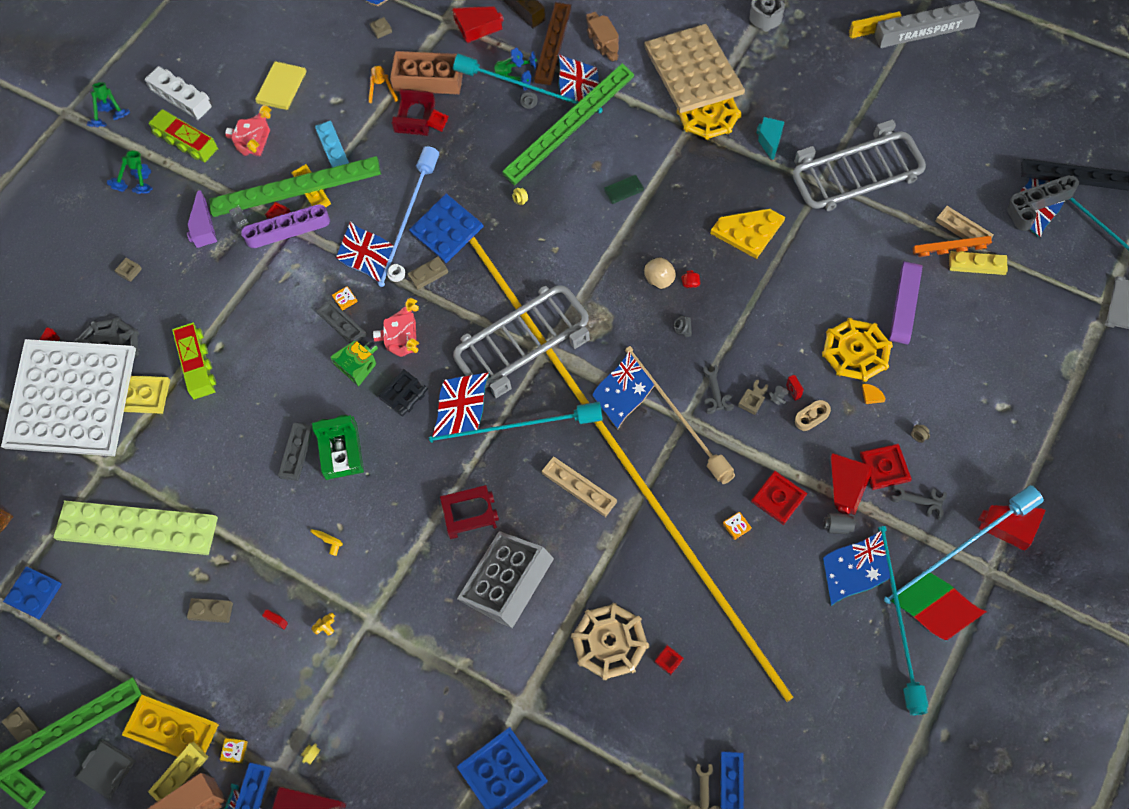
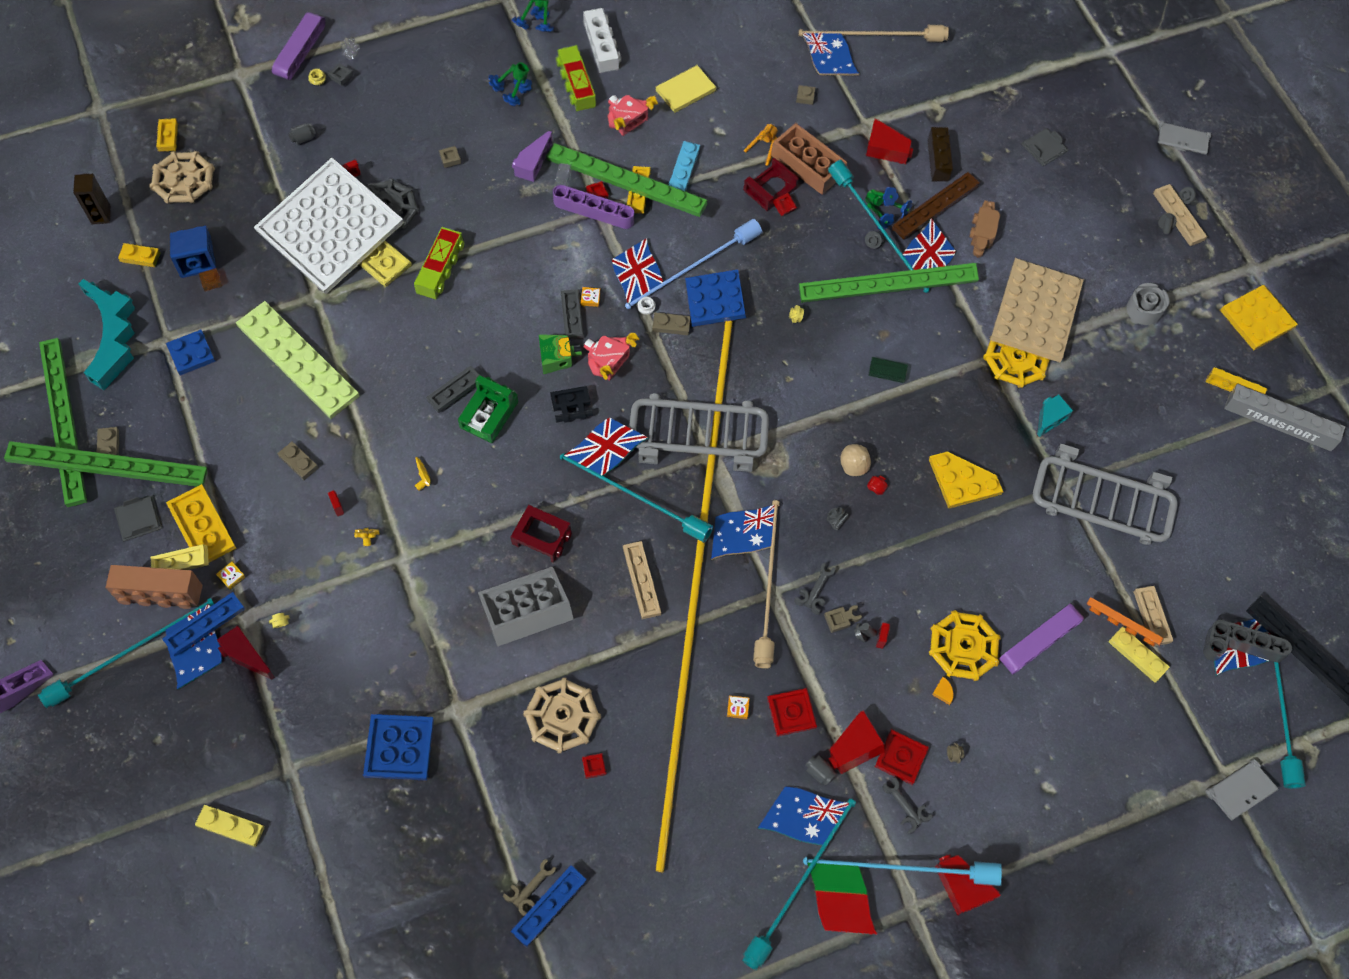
camera: 30 degrees right, 0 degrees up
tan plate [795,400,831,431] -> none

